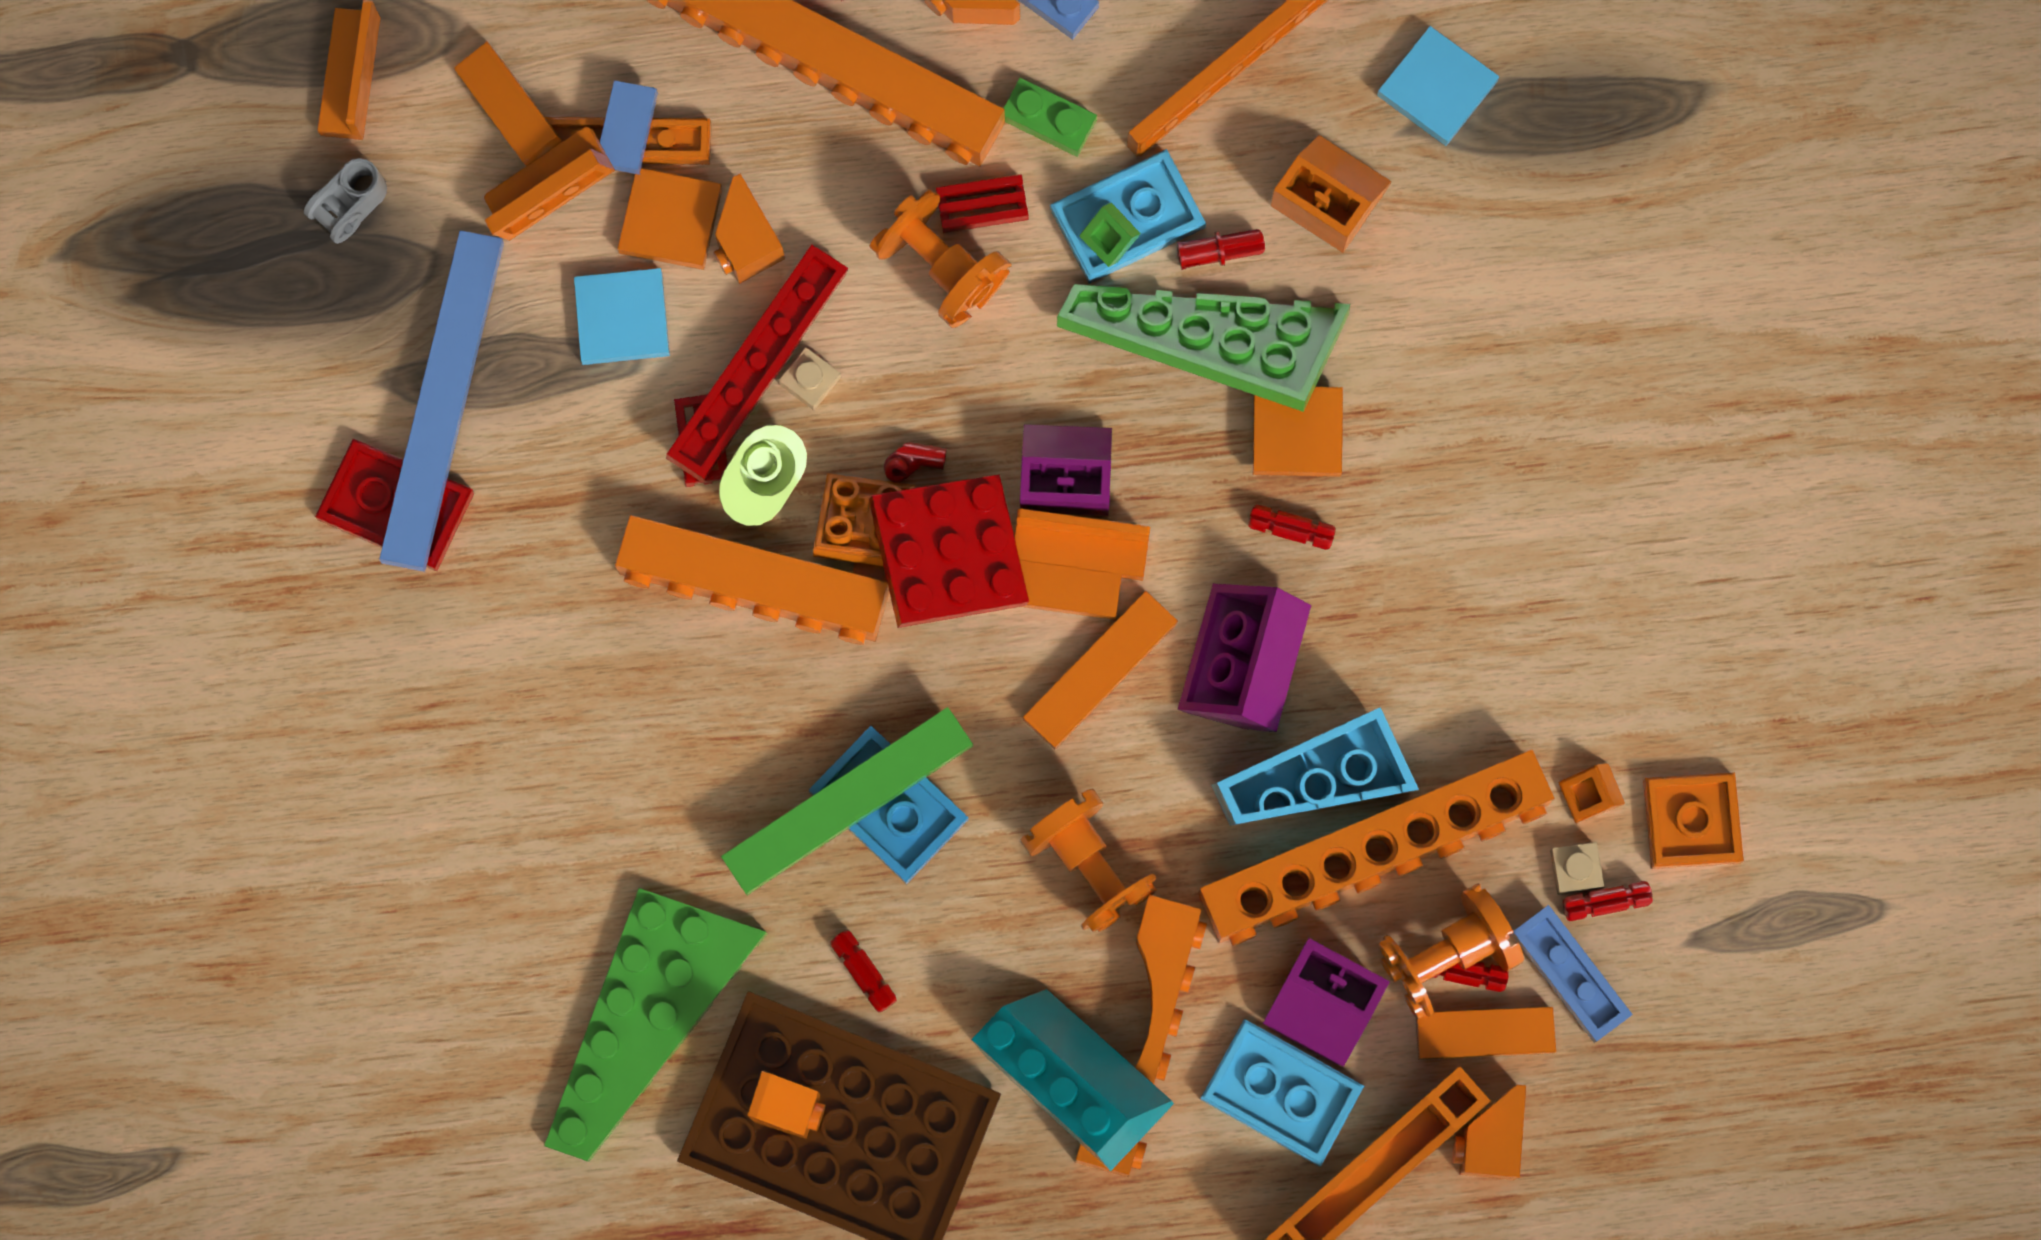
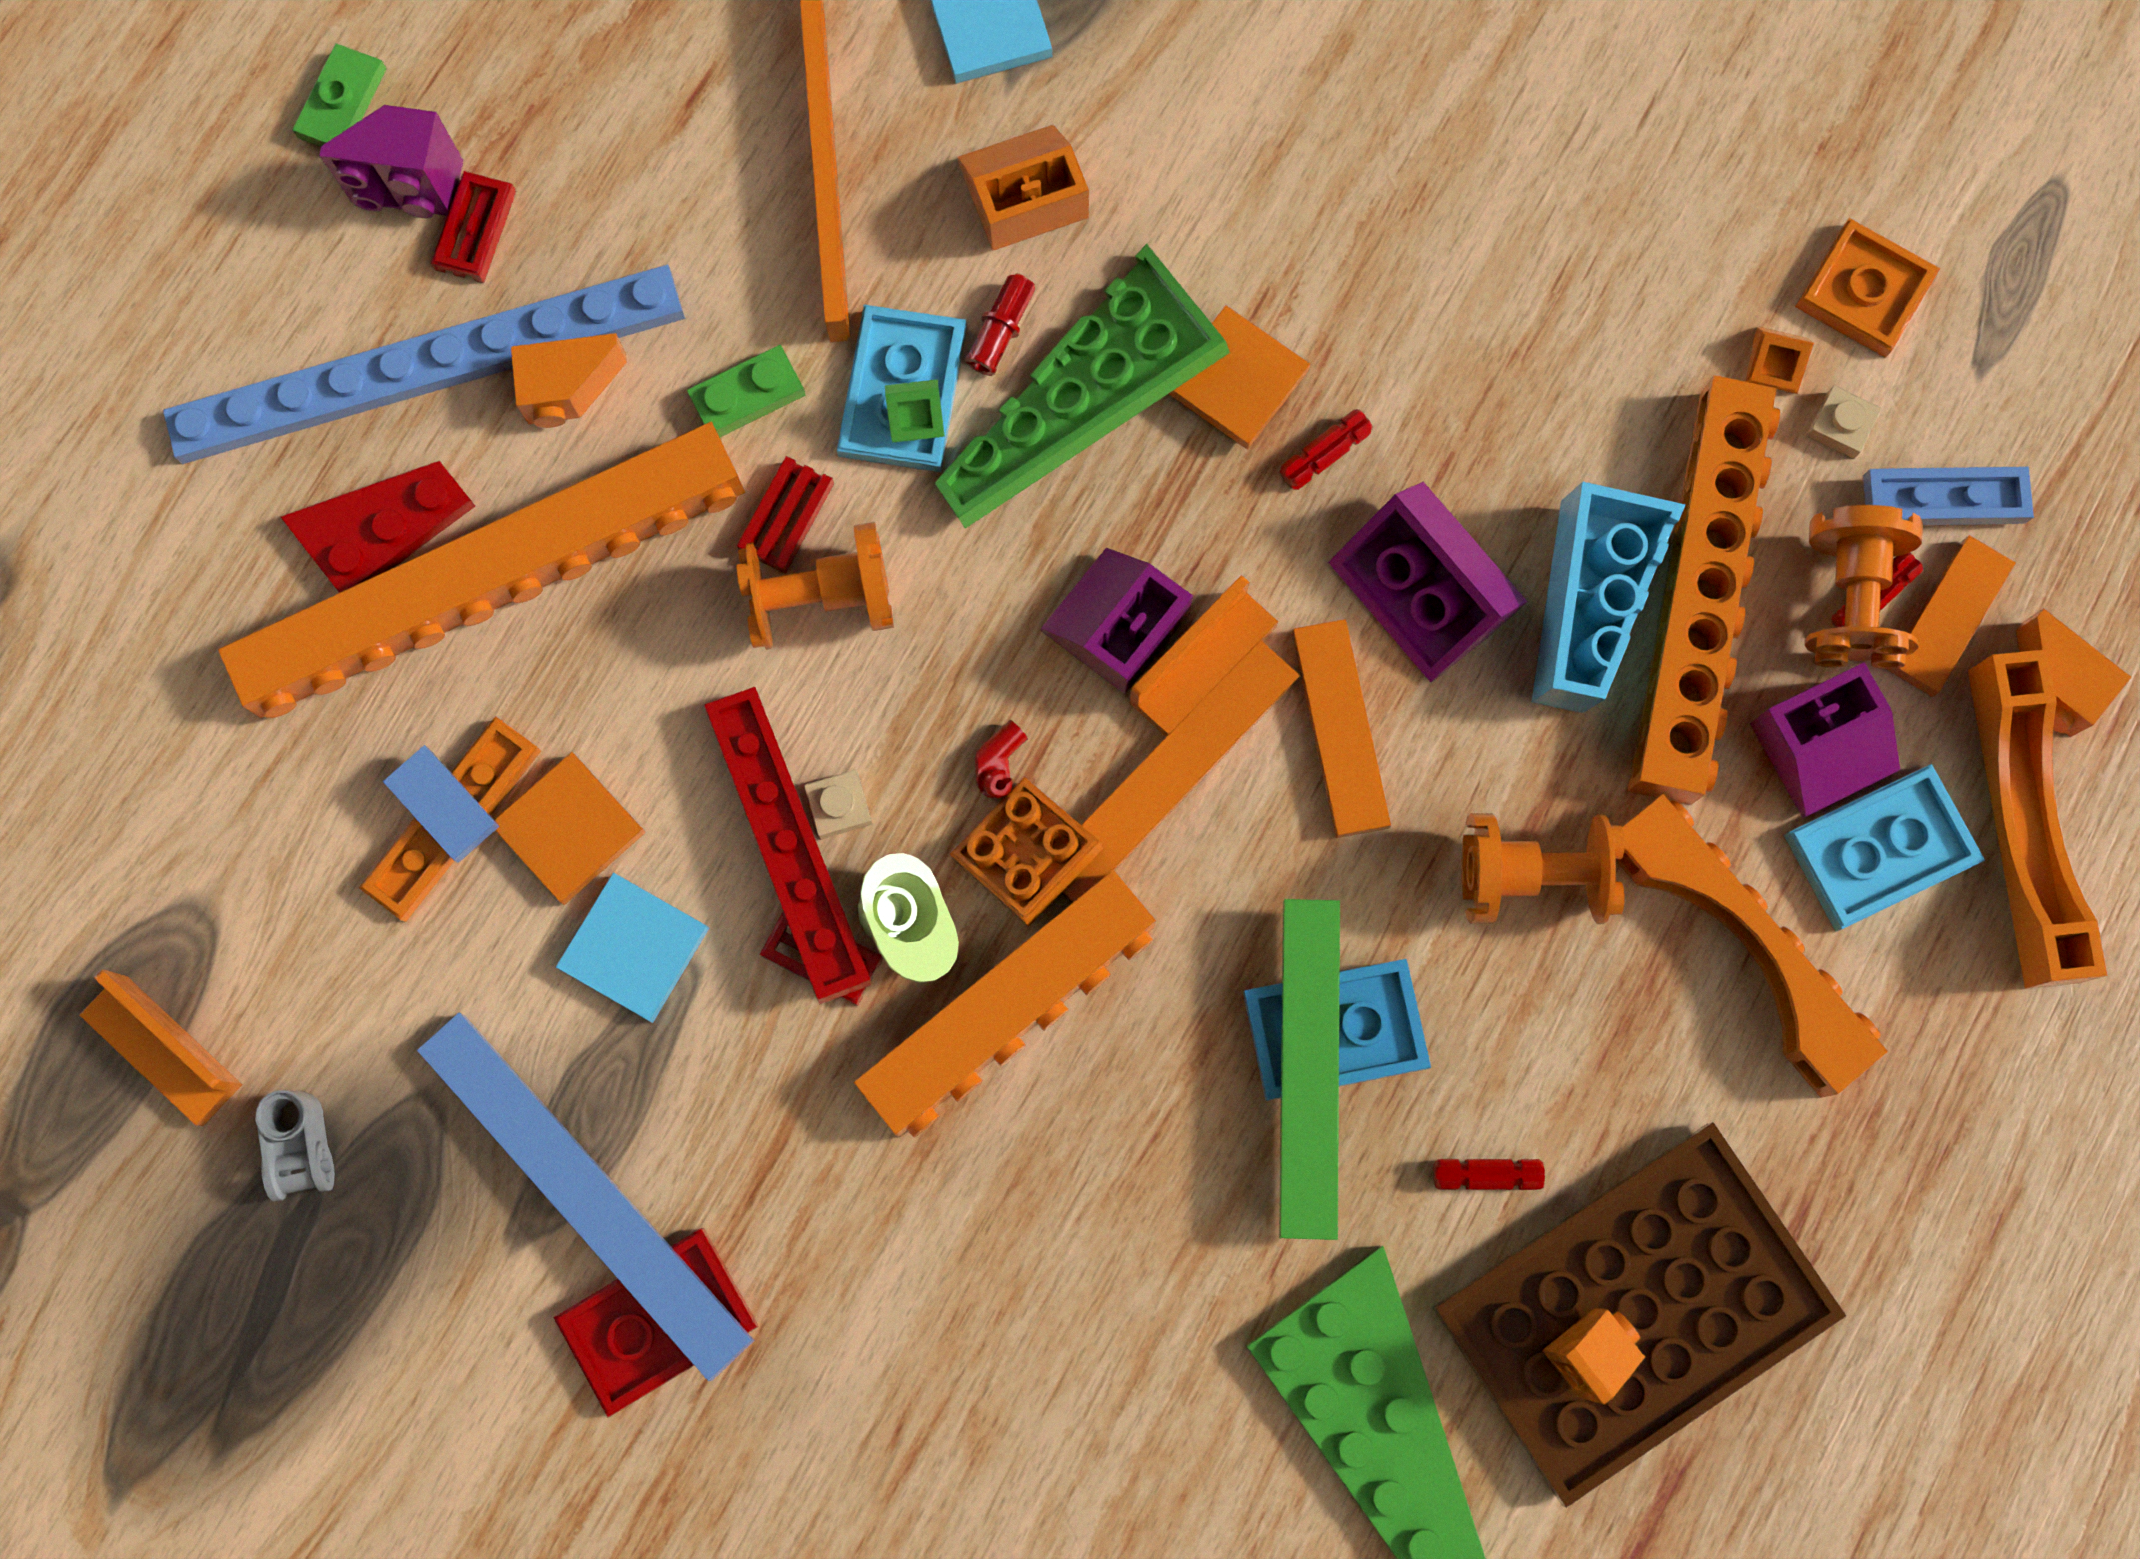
camera: 55 degrees left, 0 degrees up
orange tile [454,41,562,166] -> none
orange panel [484,127,615,241] -> none
orange slope [713,173,785,284] -> none
red plate [869,474,1029,628] -> none
teal slope [971,989,1174,1171] -> none
red axle [1563,881,1653,921] -> none

